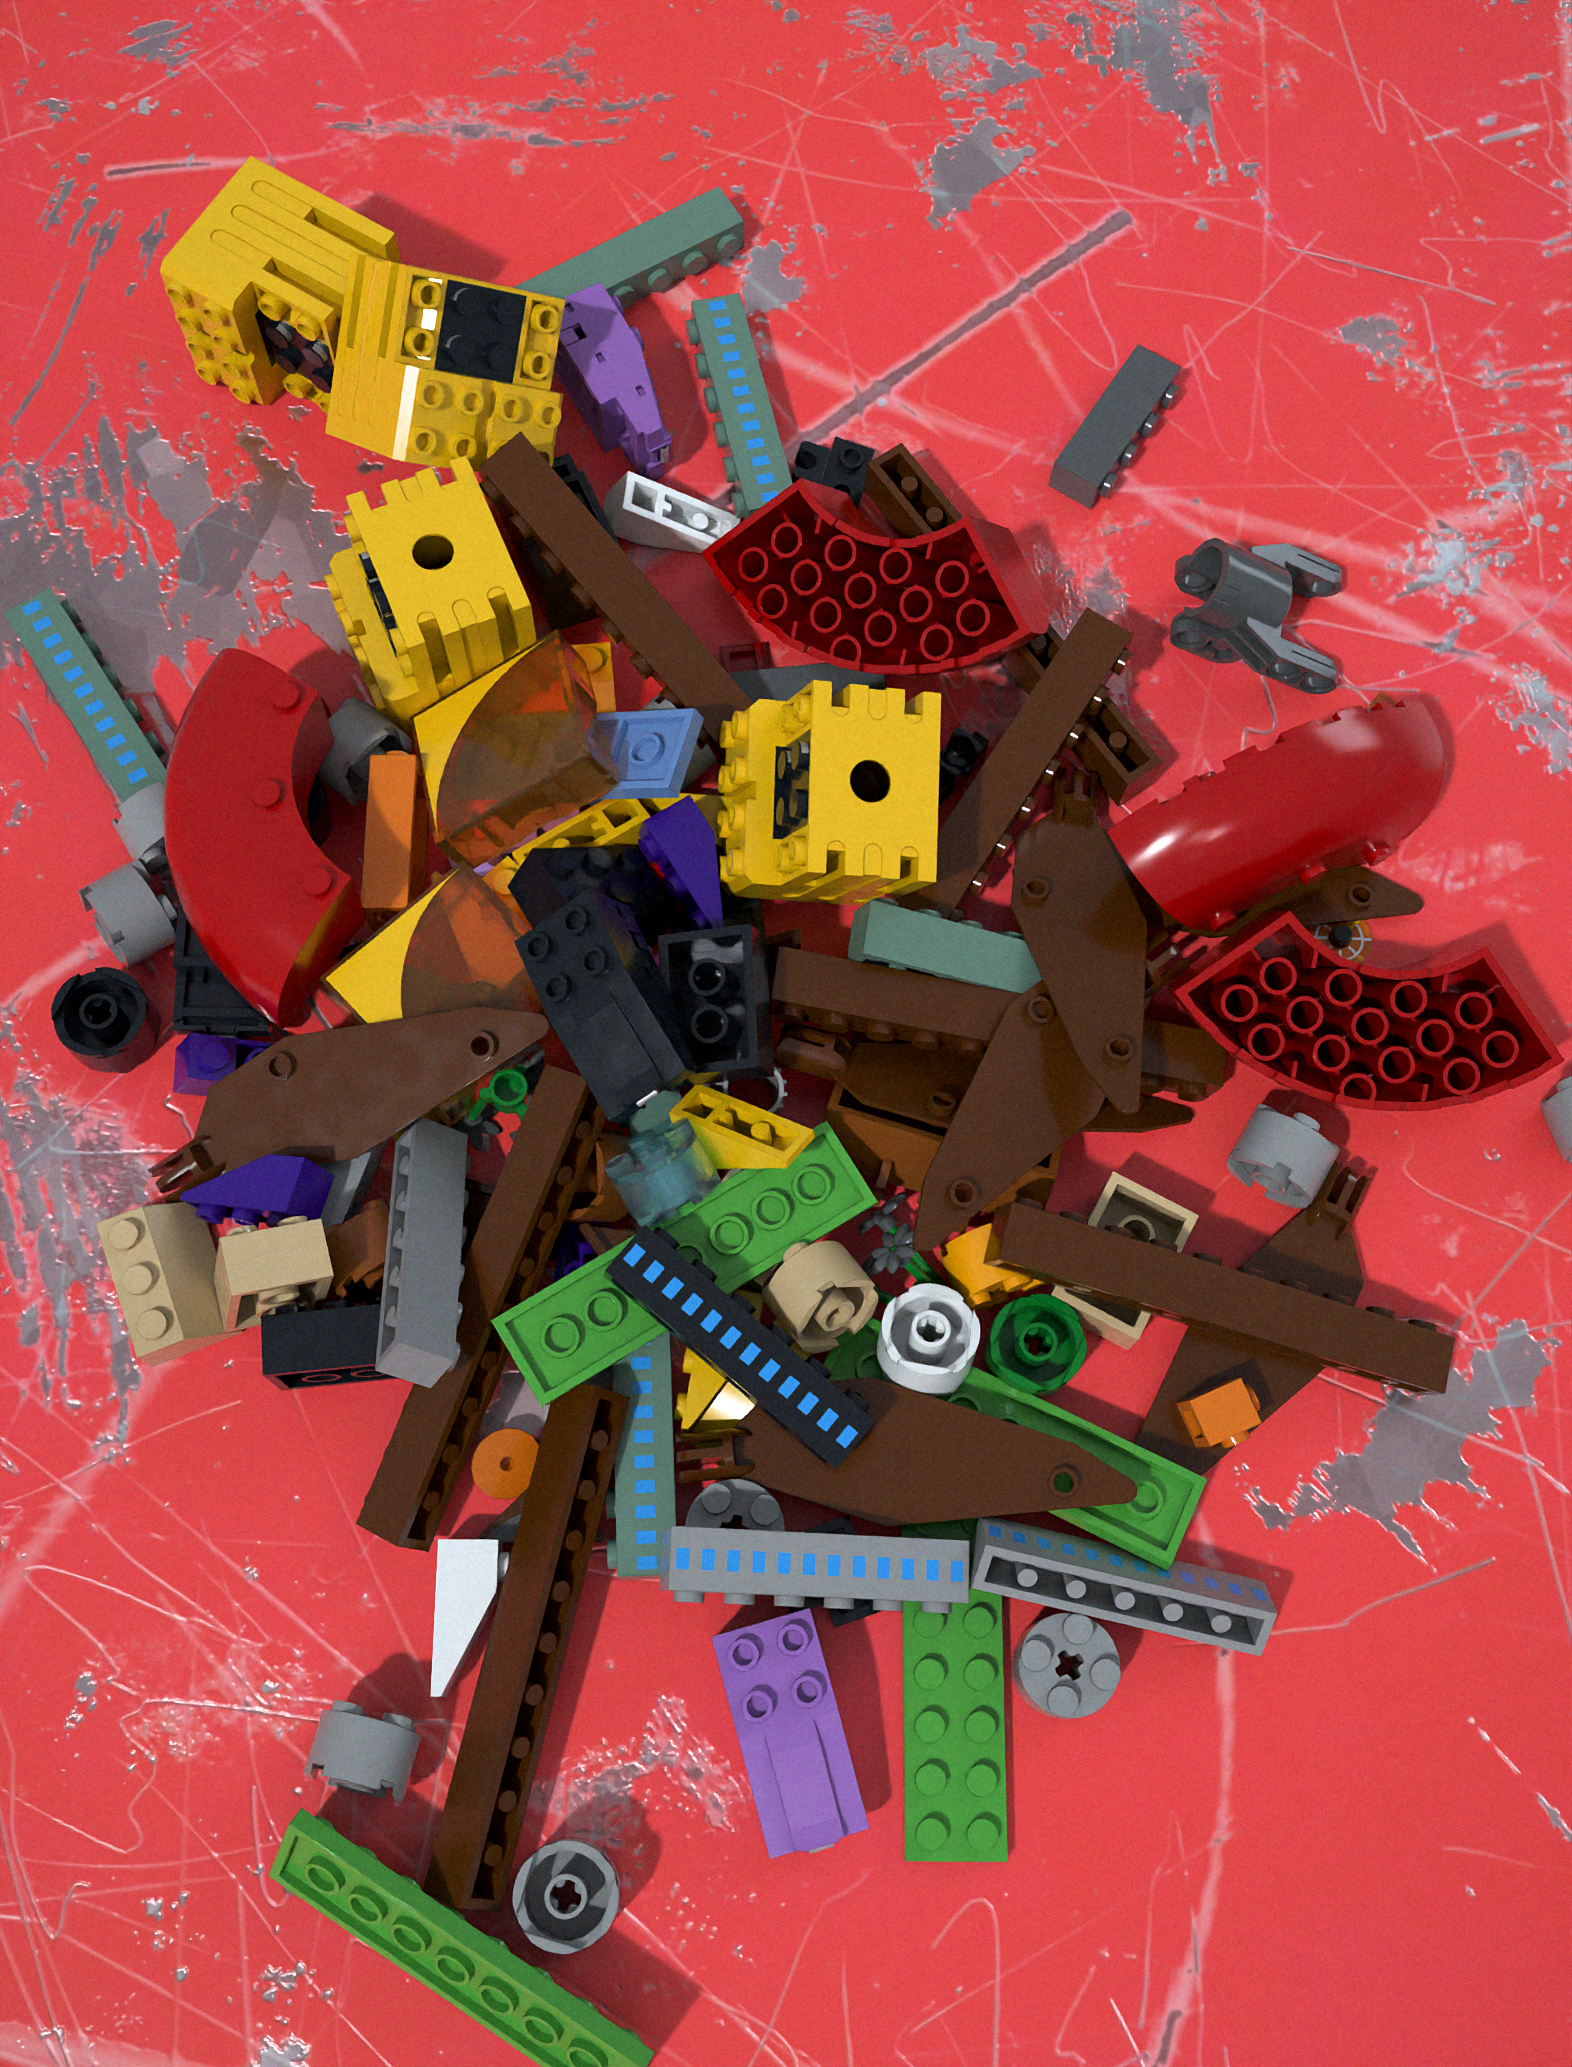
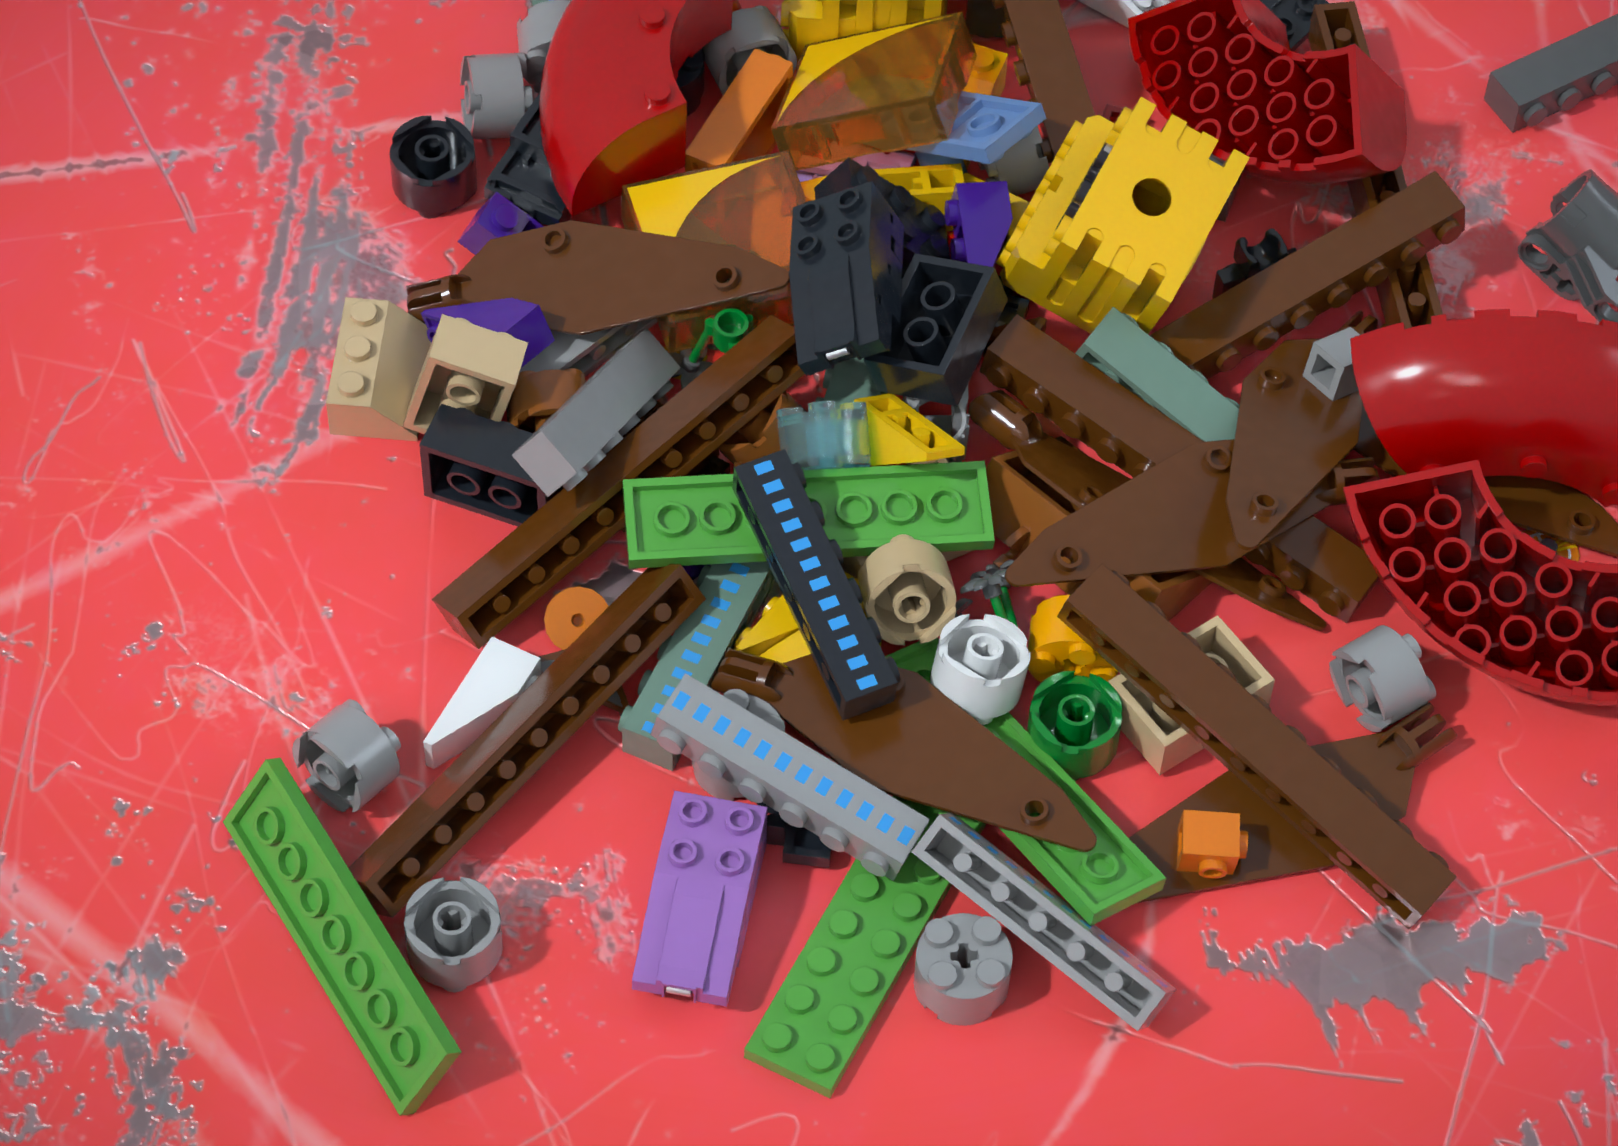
camera: 30 degrees right, 15 degrees down
none -> light grey brick [1303,327,1360,401]

